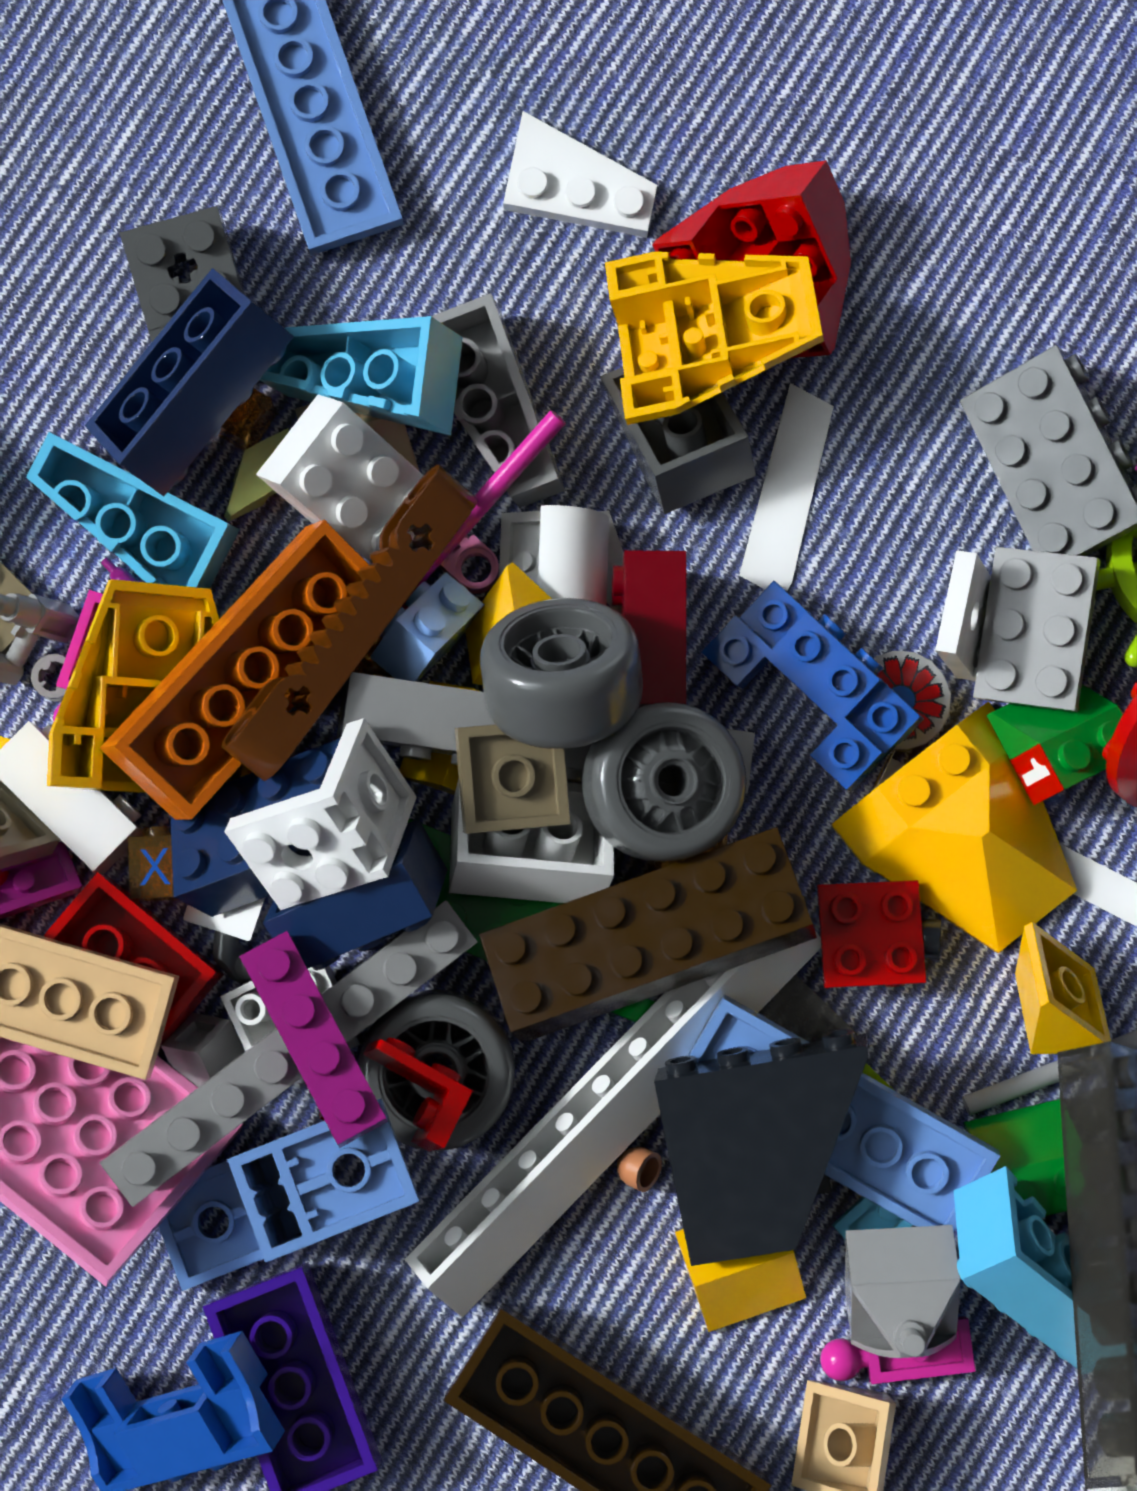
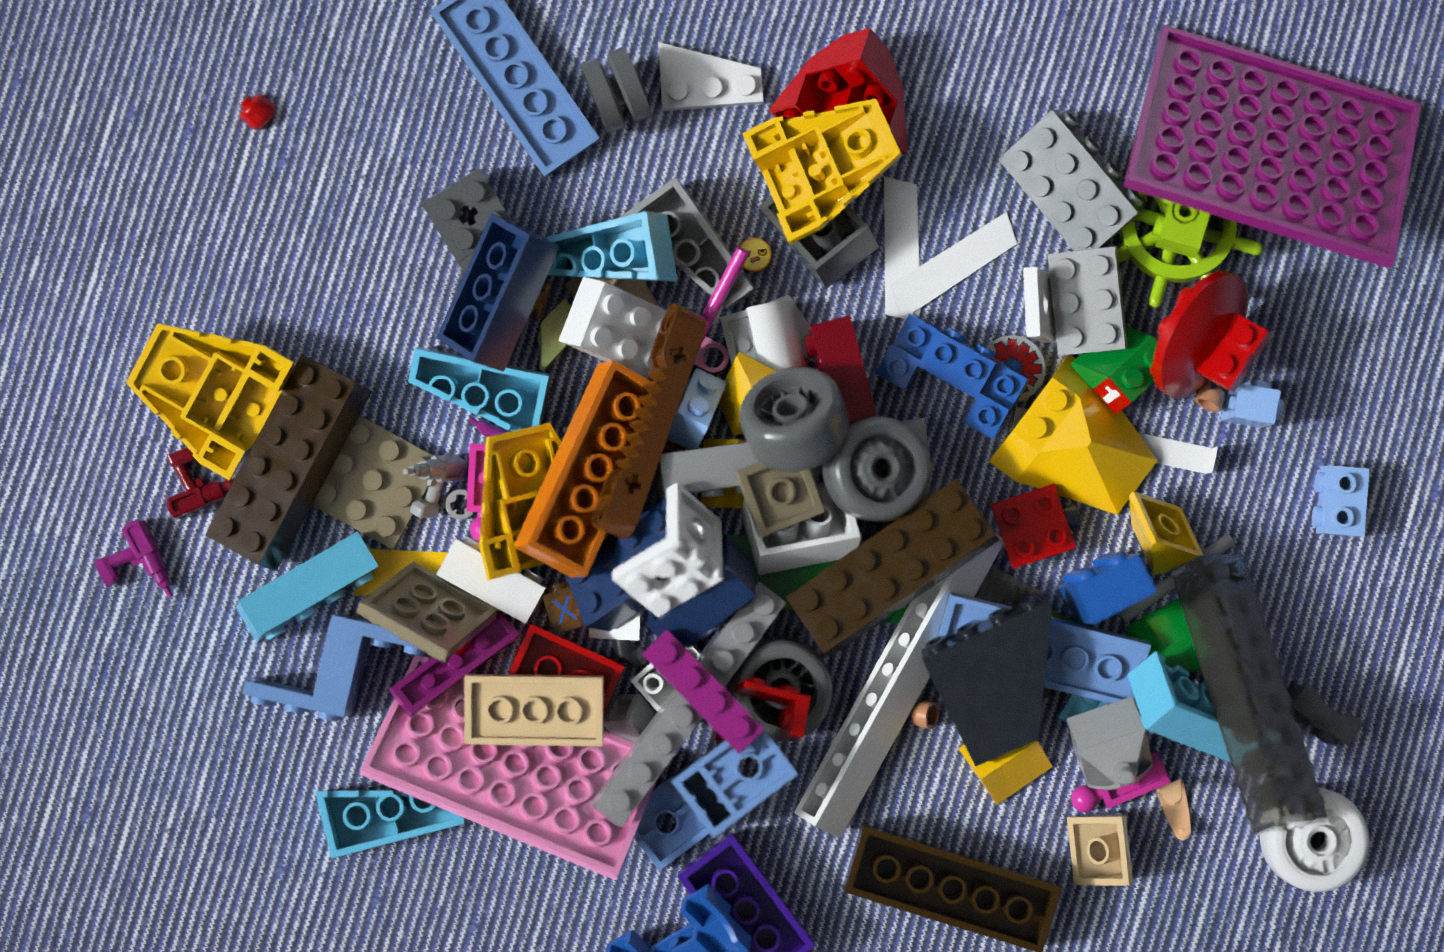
camera: 15 degrees left, 5 degrees up
none -> dark grey wheel [580,46,652,134]
none -> light yellow tile [740,238,771,273]
none -> white sticker [890,212,1017,317]
none -> blue brick [1057,551,1157,624]
none -> light nougat helmet [1157,778,1191,840]

